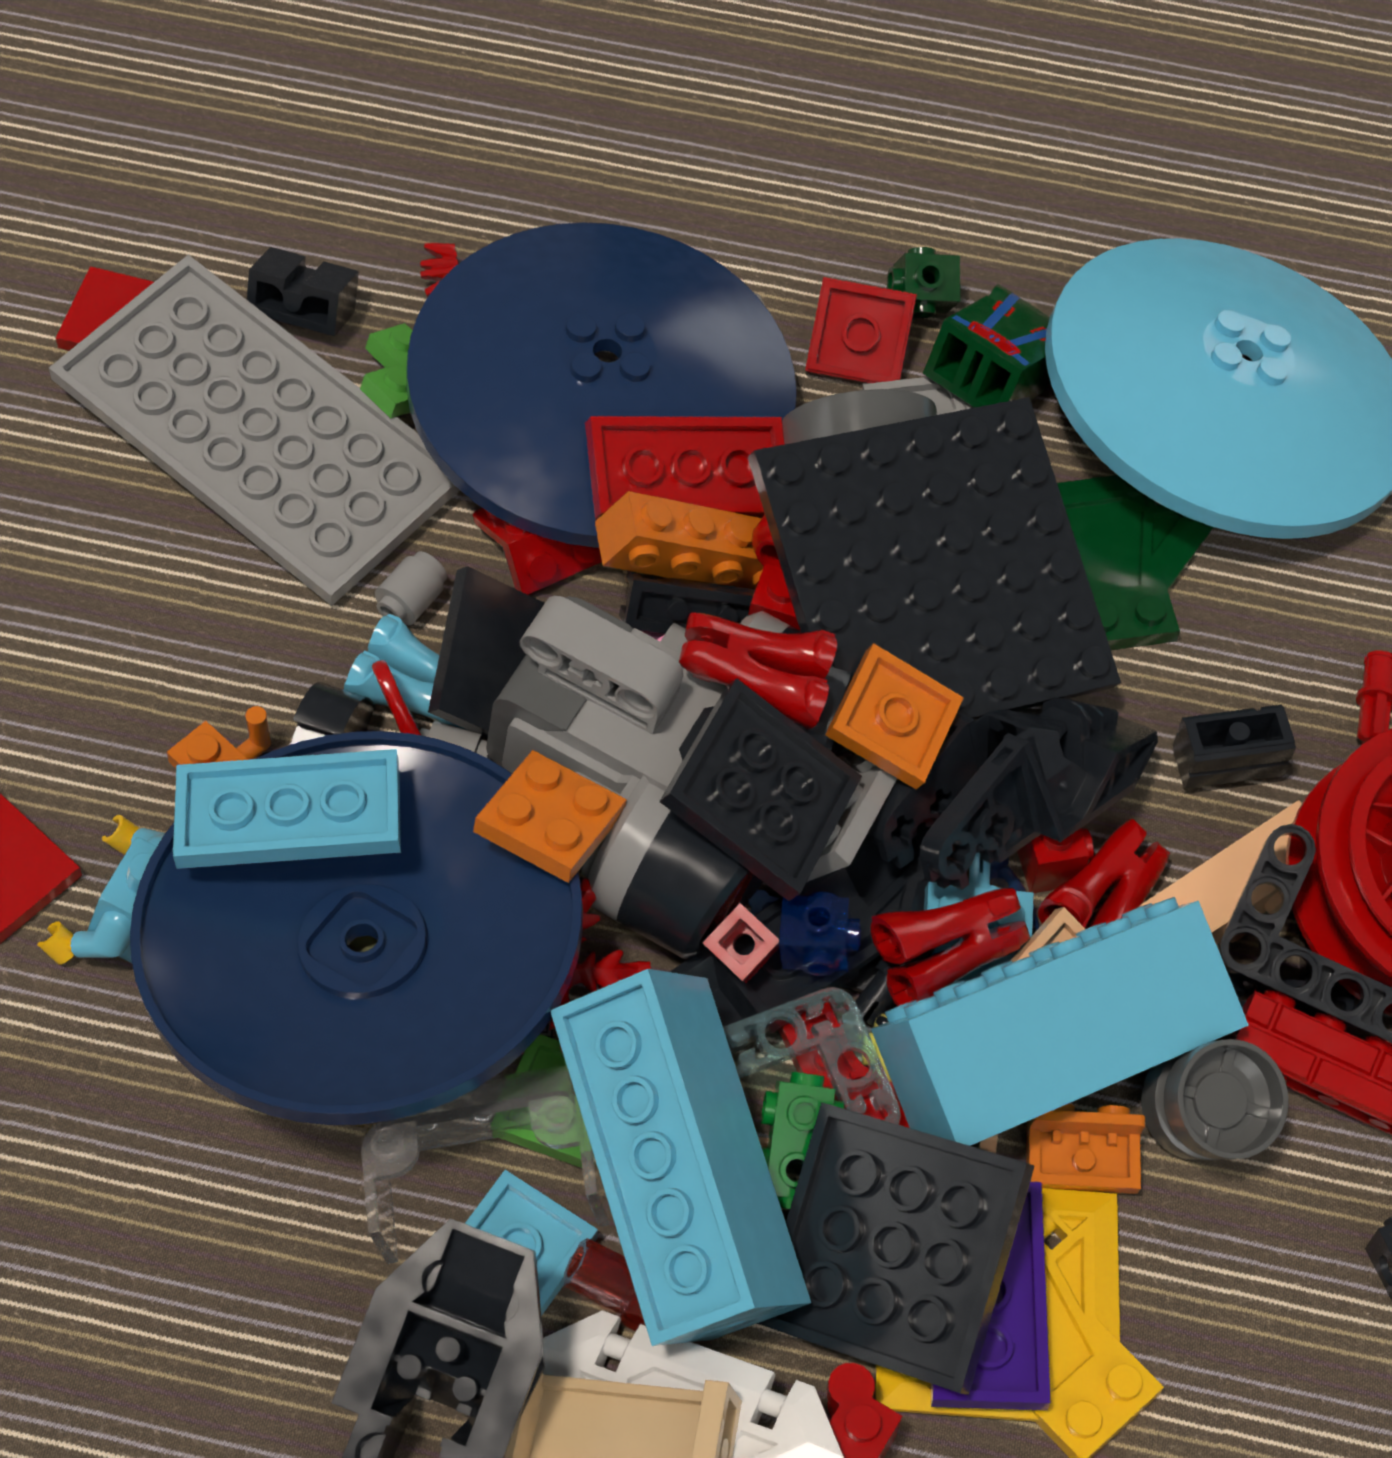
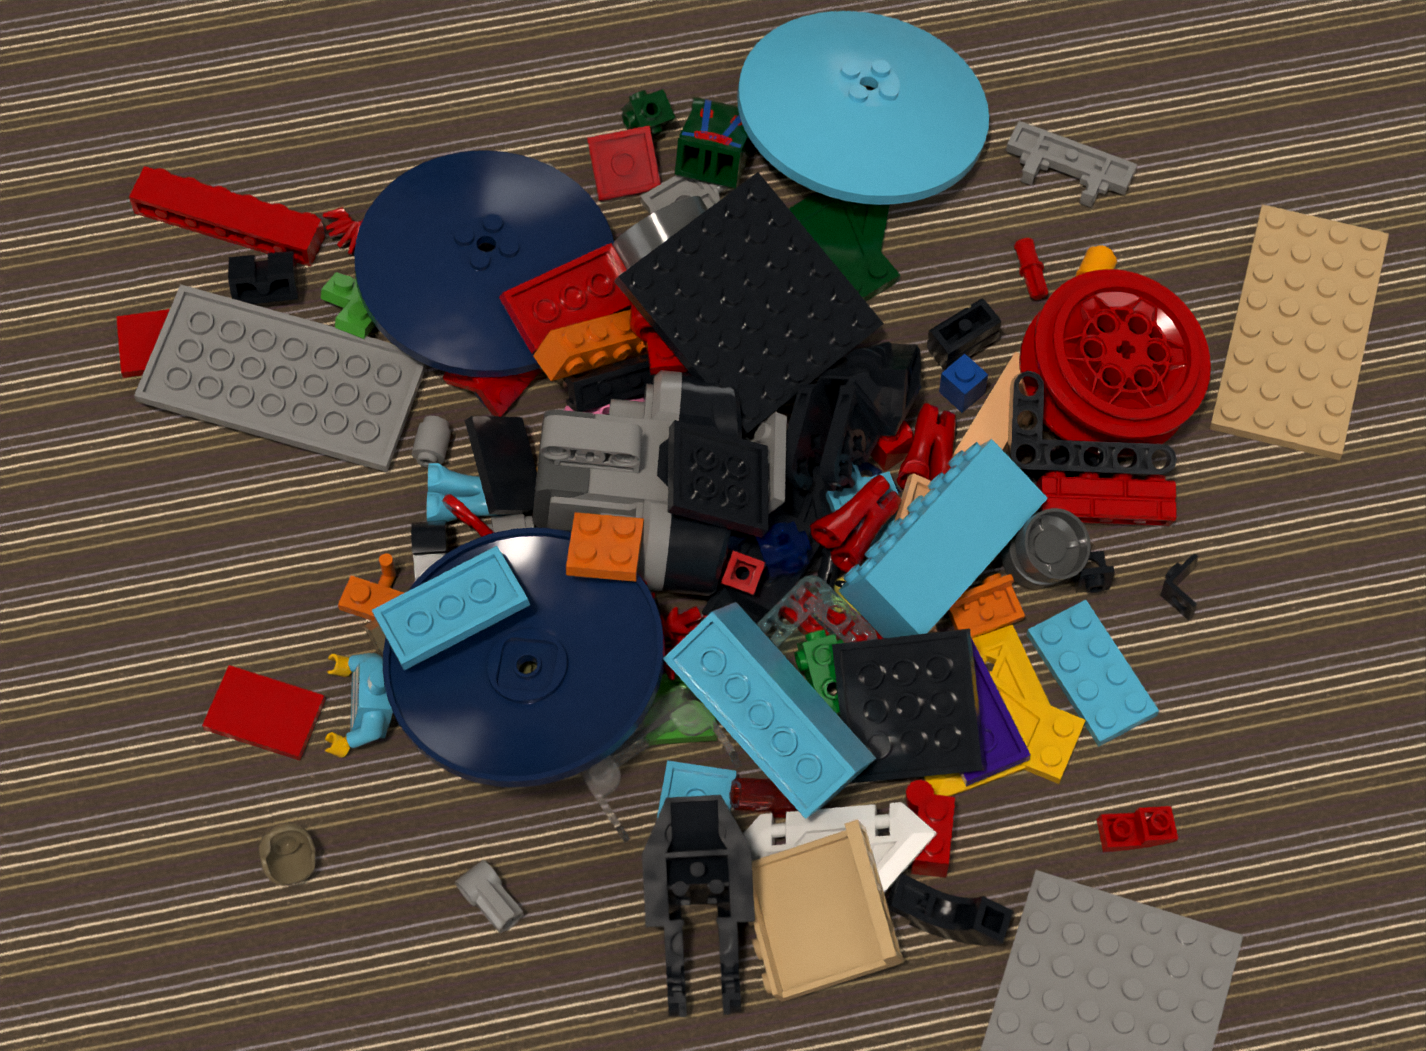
camera: 20 degrees left, 5 degrees up
red piece [678,613,837,730] -> none
orange plate [825,643,964,789] -> none
none -> red brick [129,166,325,267]
none -> light grey piece [455,860,524,933]
none -> blue brick [939,354,988,413]
none -> medium azure plate [1027,600,1159,747]
none -> black bracket [1073,551,1115,593]

